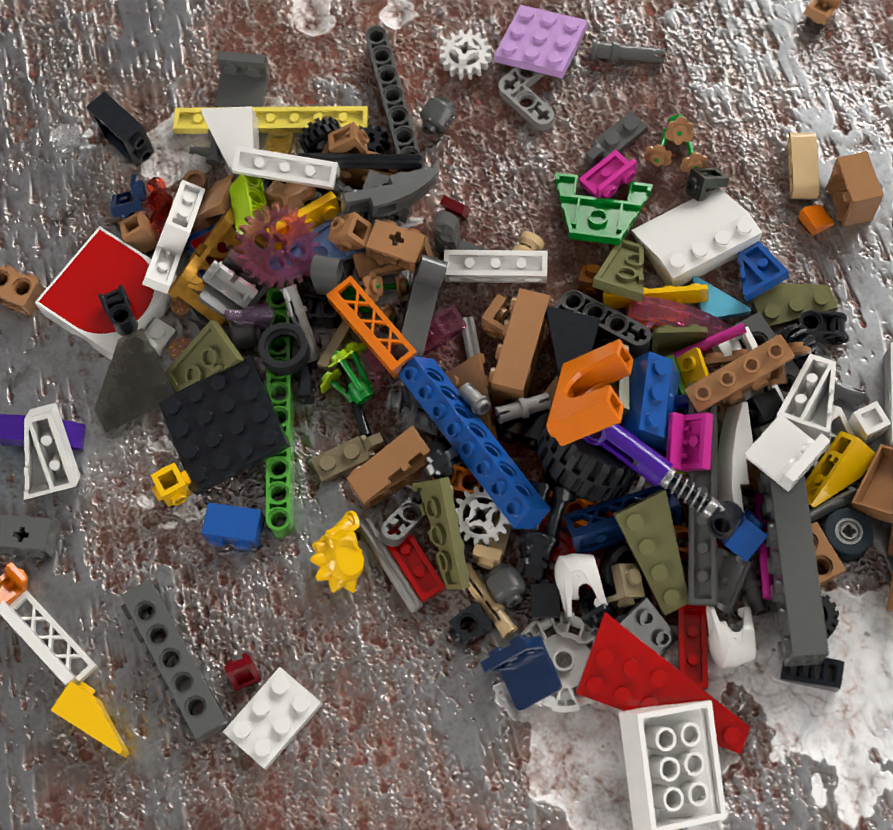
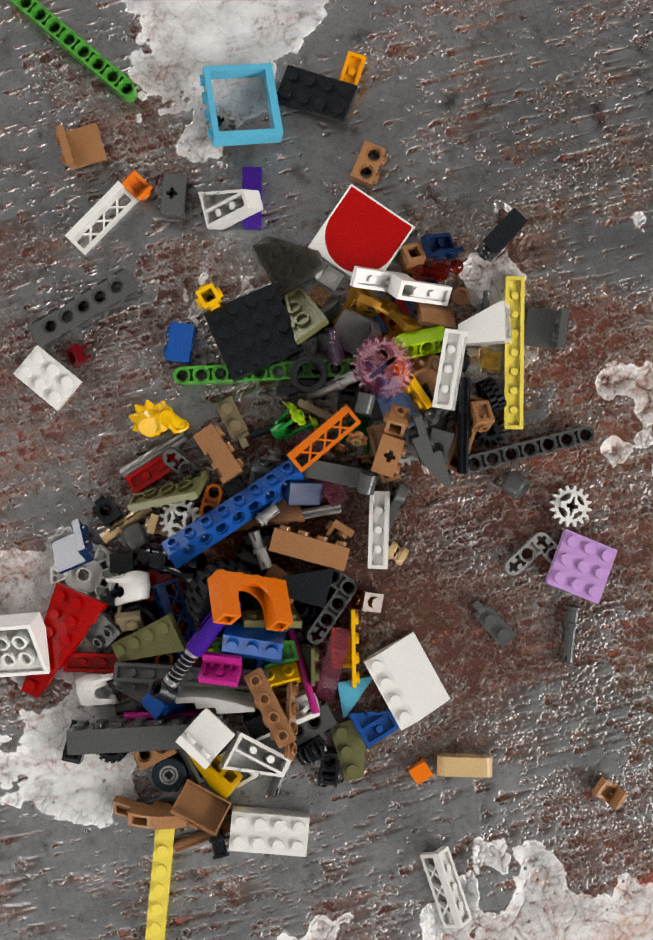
camera: 85 degrees right, 20 degrees up
clear gear [49,124,81,155] -> none
yellow slope [51,681,129,758] -> none
black piece [98,284,138,337] -> none
light grey hinge [202,260,258,309] -> none
black plate [421,447,458,479] -> none
dark red tile [440,195,471,219] -> none
wing [555,172,653,245] -> none
dark pink bracket [579,150,637,199] -> none
olive wing [592,239,644,303] -> none
medium nougat plant [644,114,708,173] -> none
pearl dark grey bracket [685,167,729,201] -> none
medium nougat container [826,151,884,227] -> none
white brick [848,401,891,444] -> none
none -> dark blue slope [282,481,323,505]

